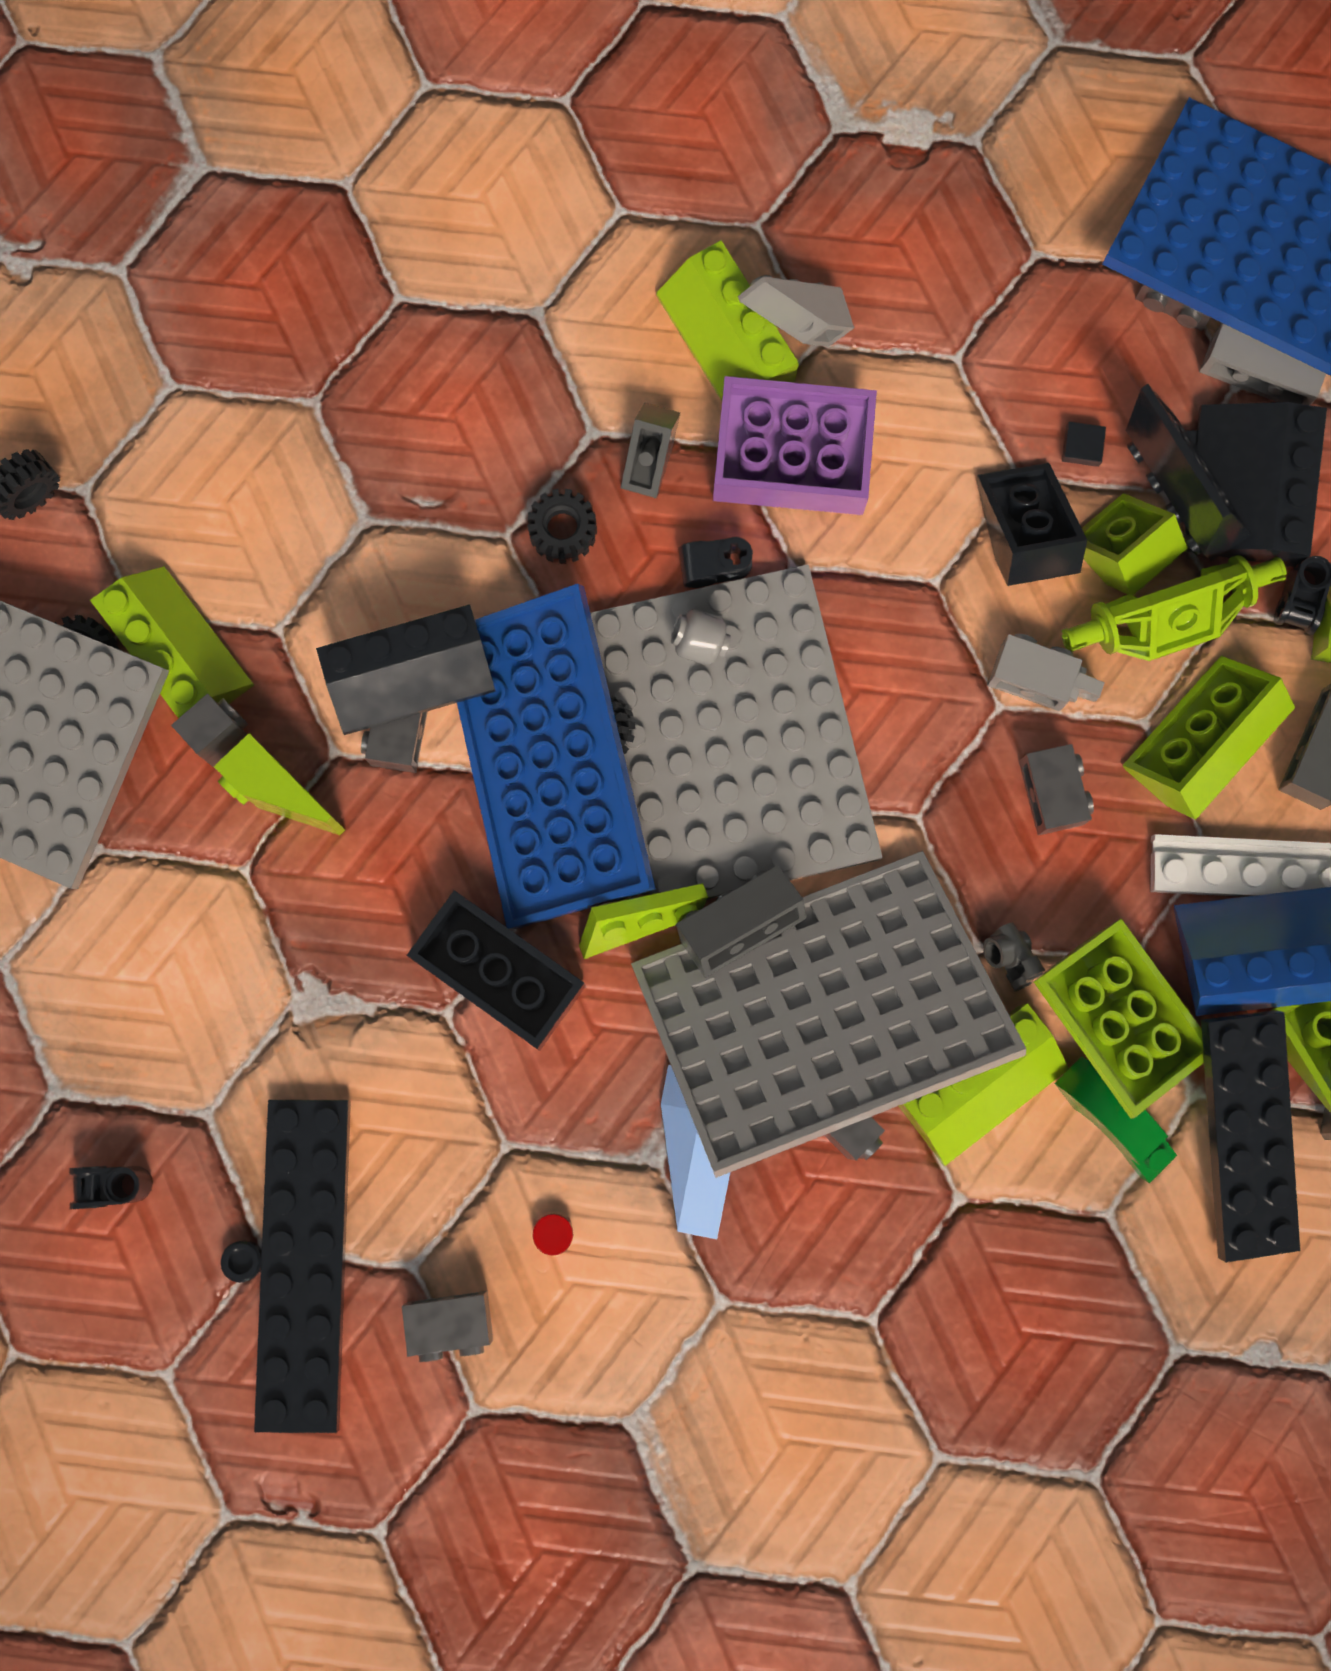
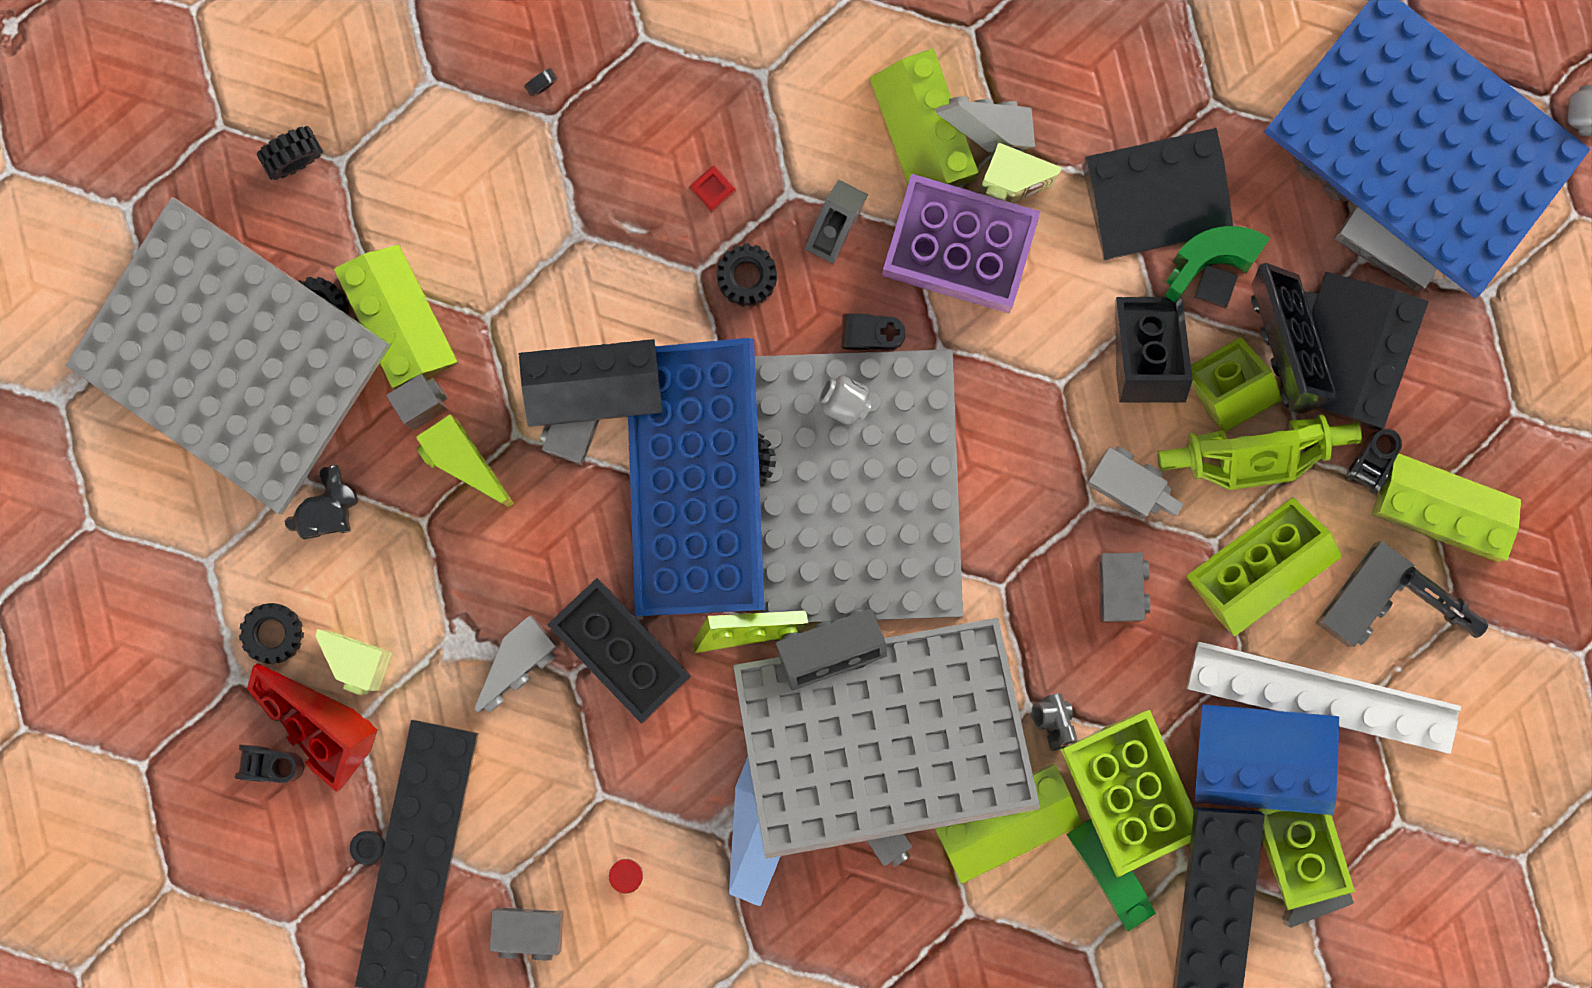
camera: 15 degrees right, 5 degrees up
none -> black tyre [239,603,304,664]
none -> red wedge [247,663,378,792]
none -> black animal [284,464,358,540]
none -> yellowish green slope [315,629,392,695]
none -> light grey slope [474,616,558,713]
none -> black tile [524,68,558,97]
none -> red tile [689,165,736,213]
none -> yellowish green slope [979,143,1061,203]
none -> black slope [1082,128,1233,260]
none -> green arch [1165,226,1270,303]

